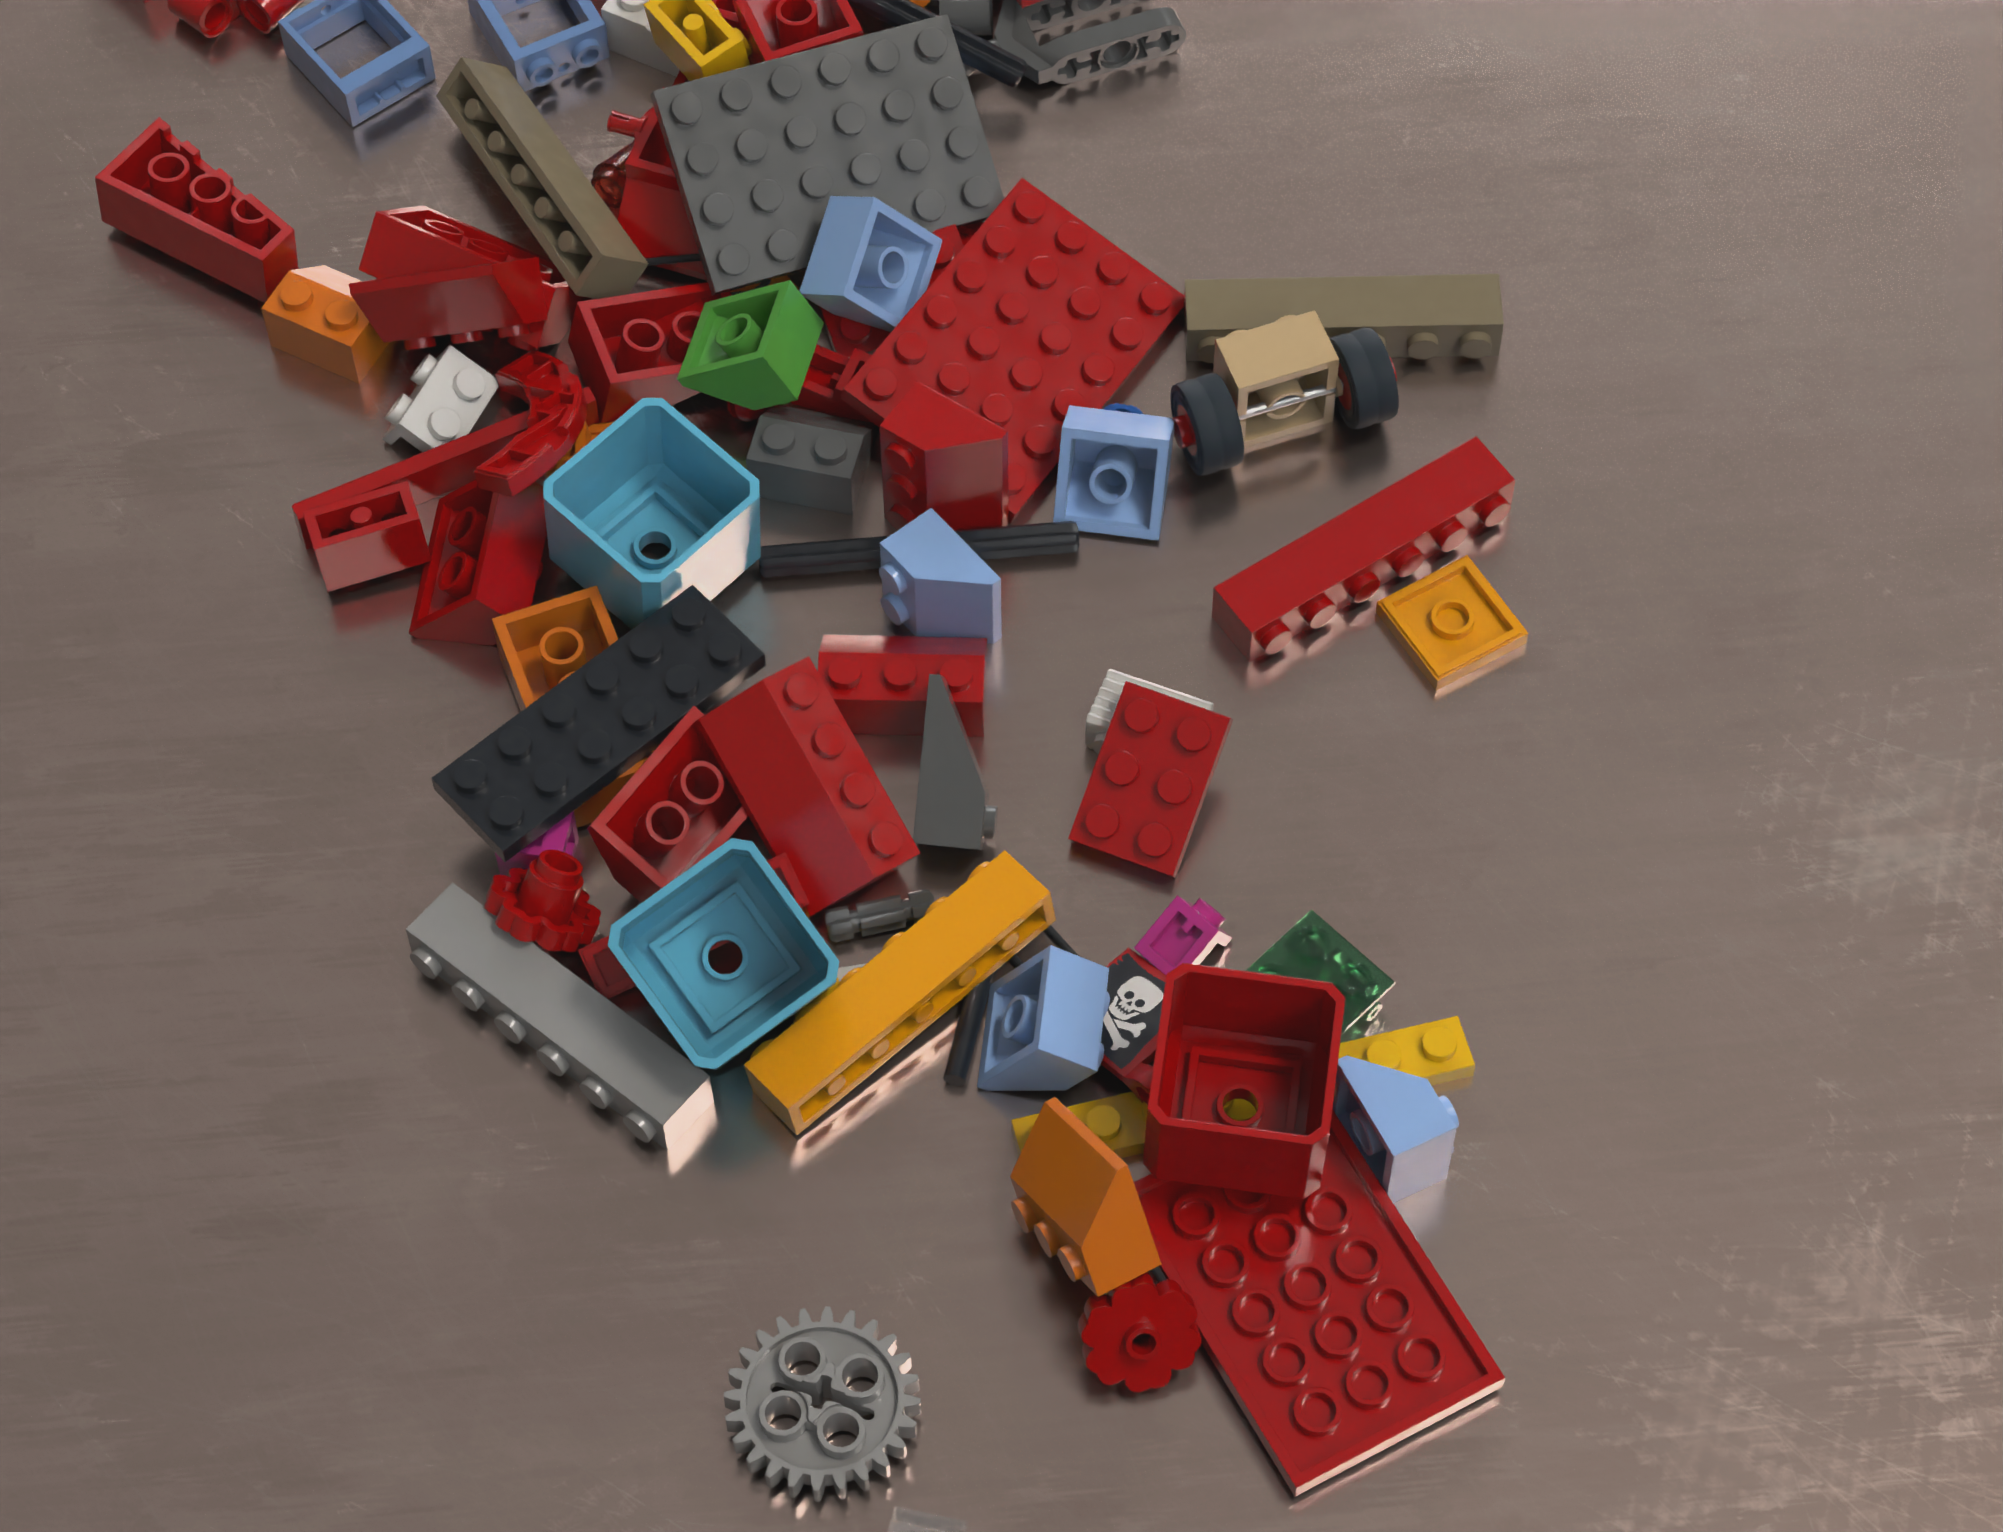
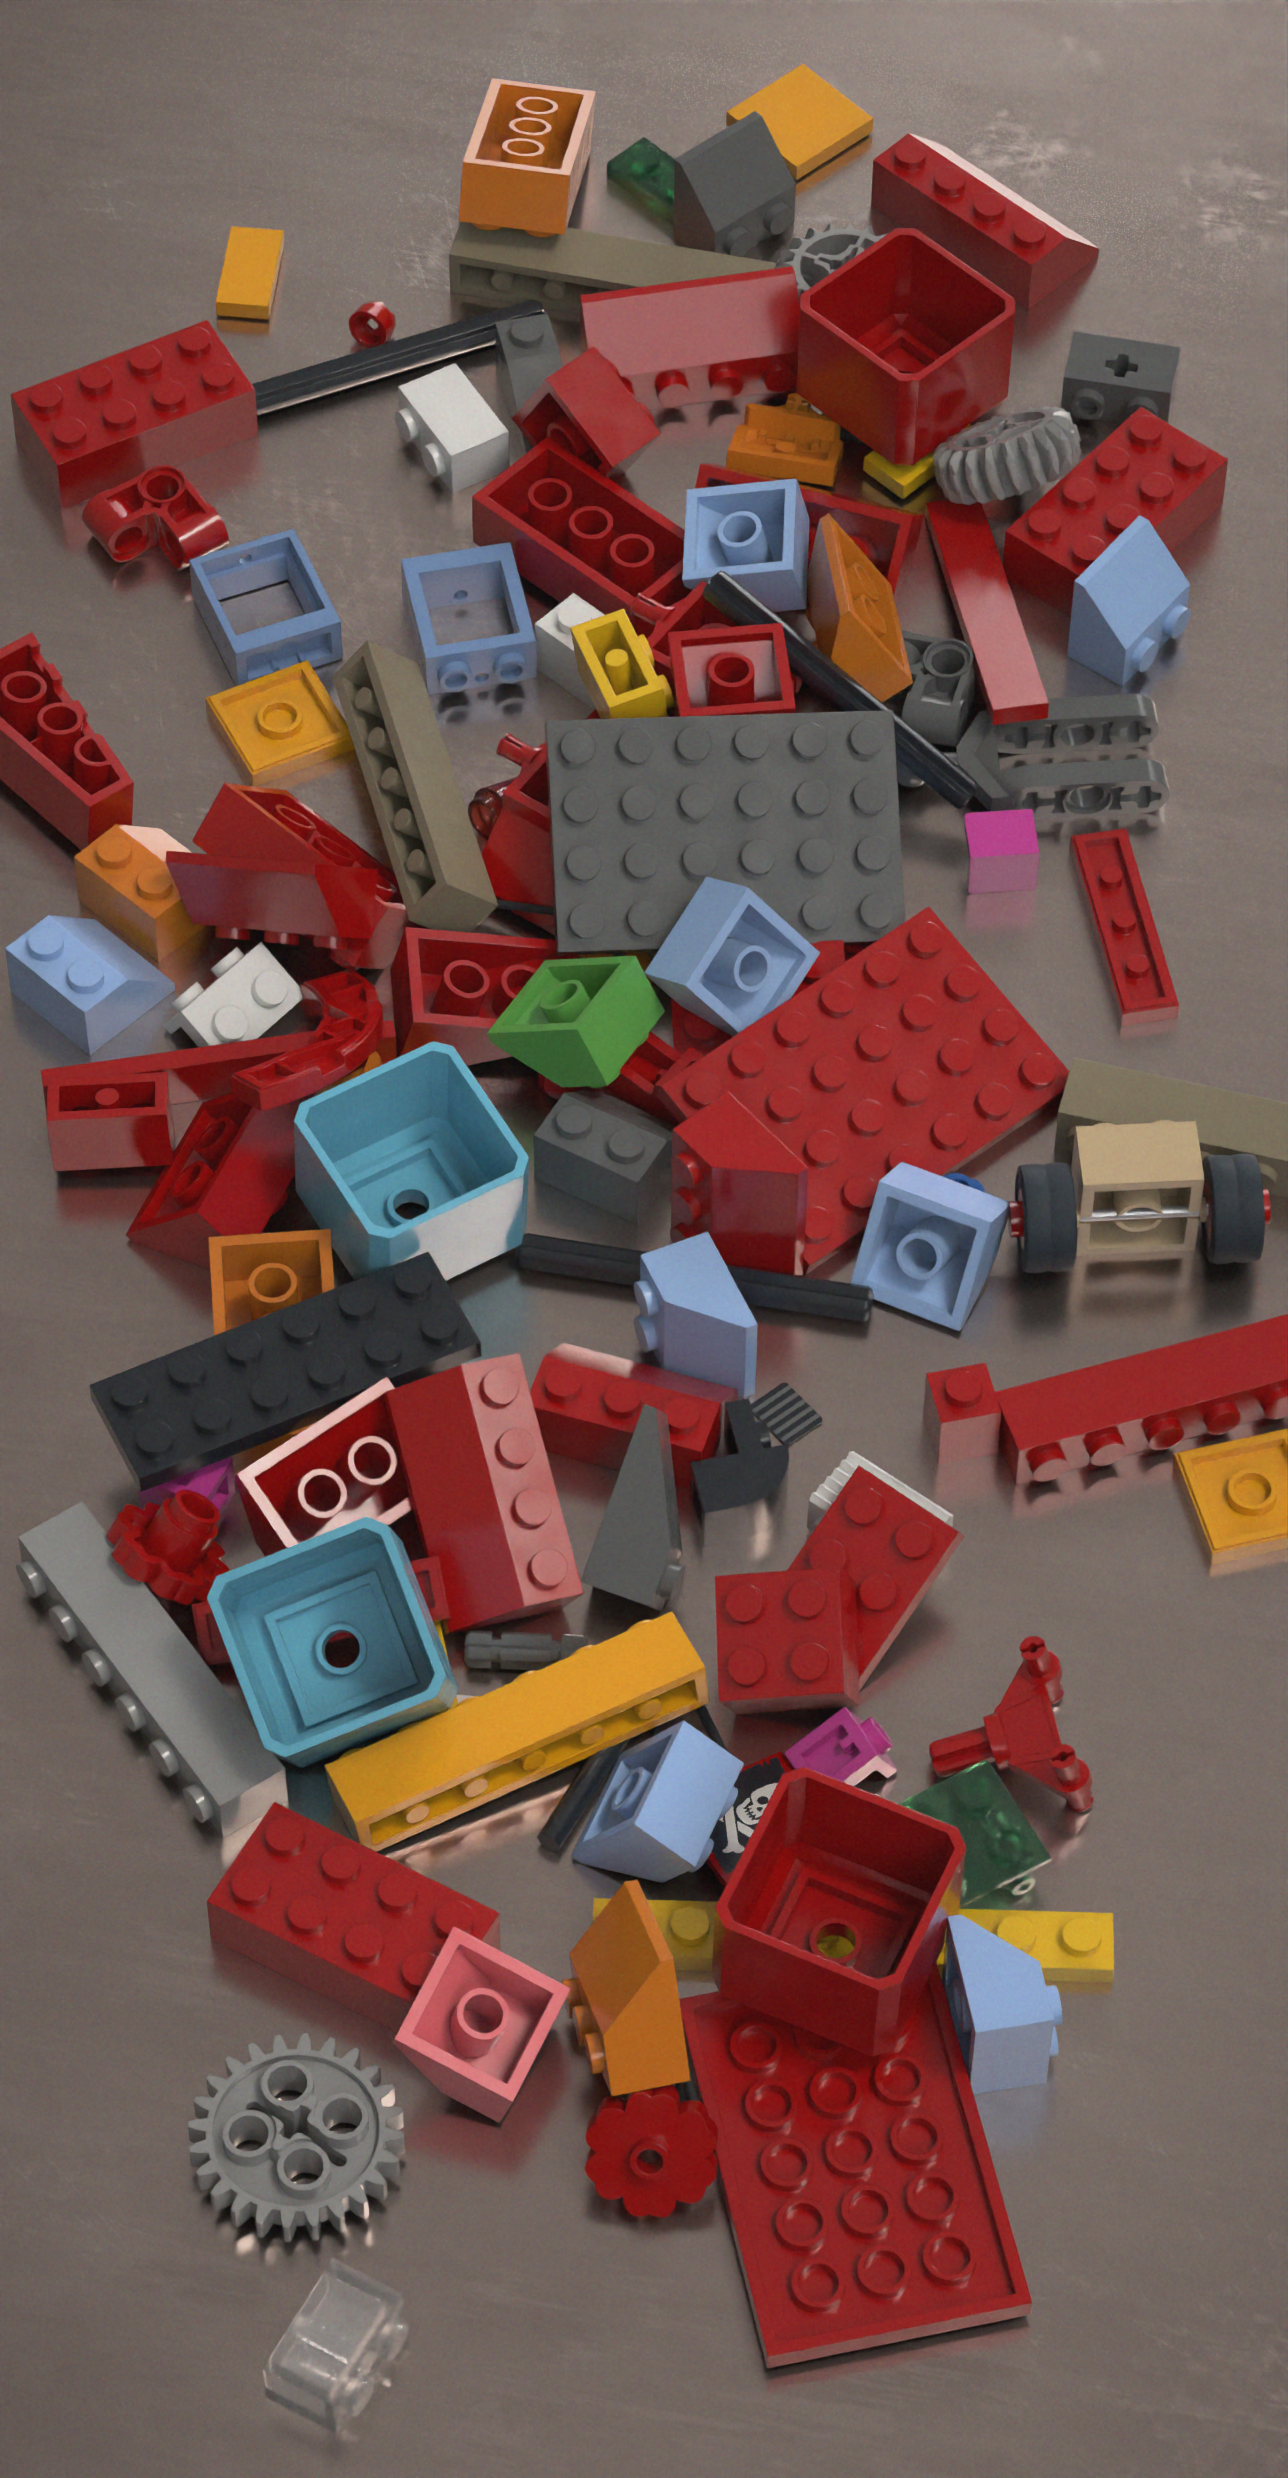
camera: 15 degrees right, 5 degrees down
none -> light blue slope [5,915,175,1056]
none -> light orange tile [205,660,355,787]
none -> red brick [207,1802,501,2033]
none -> coral slope [393,1926,571,2123]
none -> black brick [690,1398,789,1547]
none -> red brick [715,1566,860,1715]
none -> sticker [751,1382,823,1445]
none -> red brick [923,1362,1001,1465]
none -> red axle [929,1636,1094,1812]
none -> dark pink panel [964,809,1040,894]
none -> red tile [1069,828,1179,1027]

